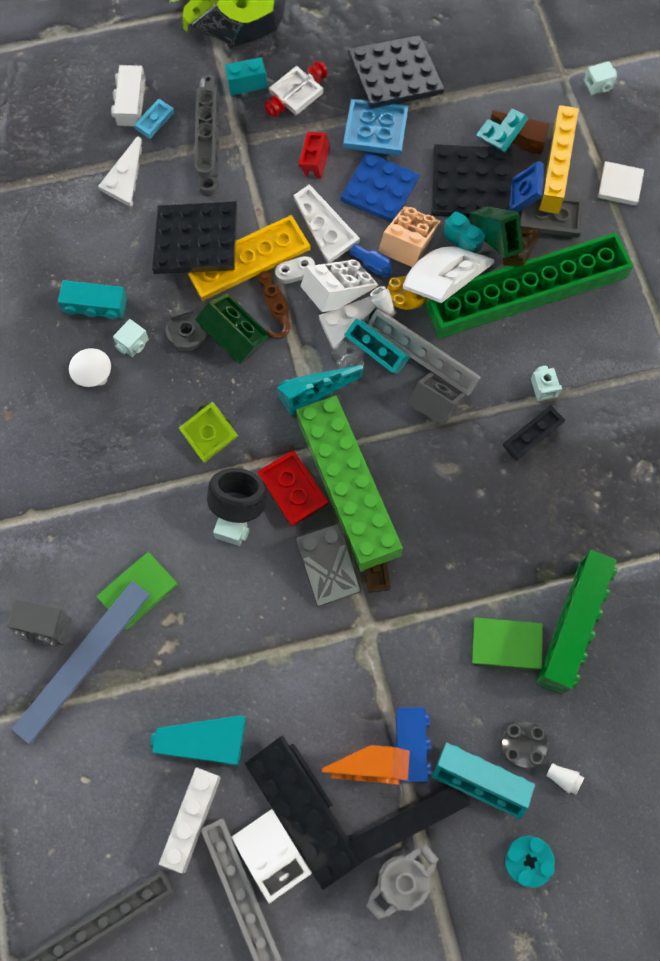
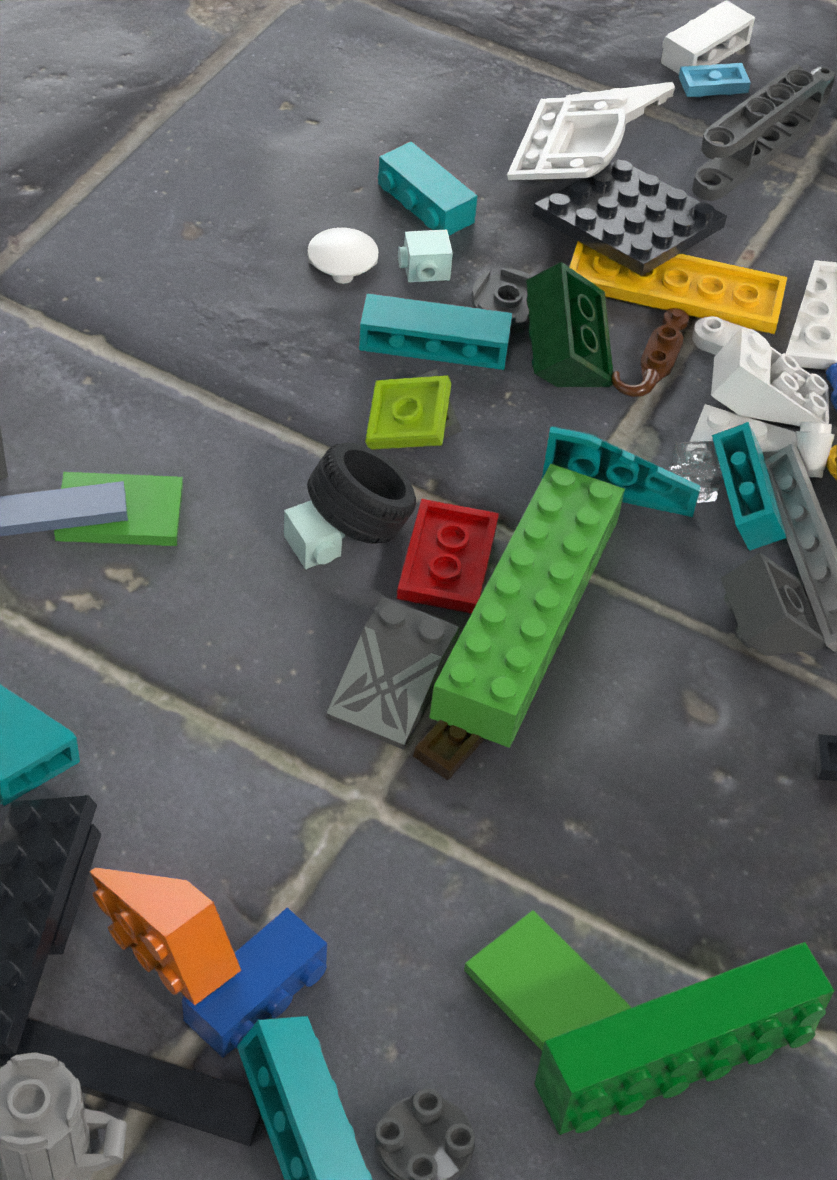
camera: 40 degrees right, 20 degrees down
none -> teal brick [359,294,512,370]
none -> white slope [507,95,626,180]

